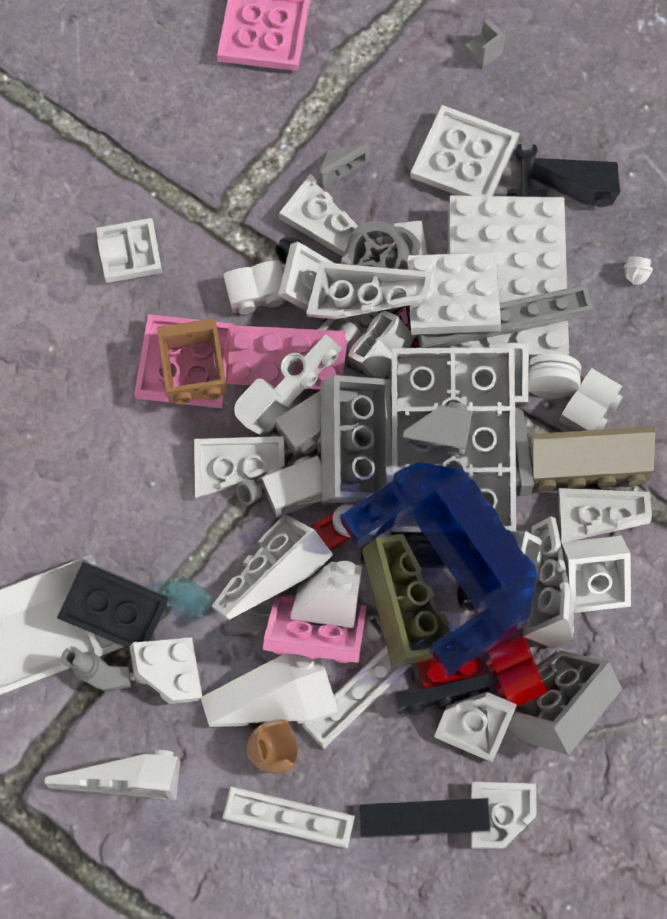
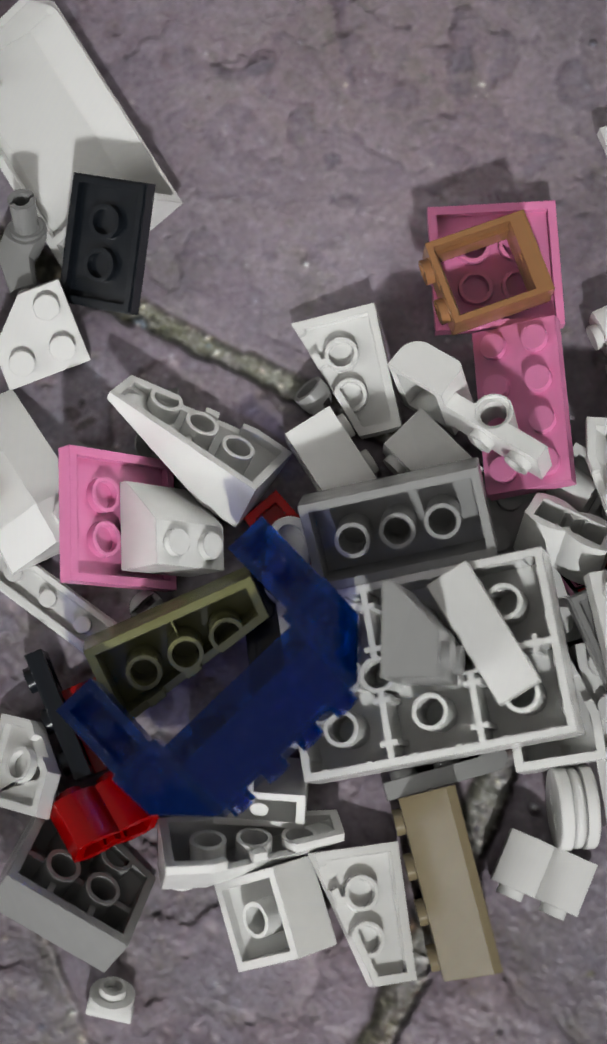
camera: 85 degrees right, 10 degrees up
clear light blue brick [166,576,214,618] -> none
none -> white plate [86,976,135,1024]
none -> white tile [426,560,542,706]

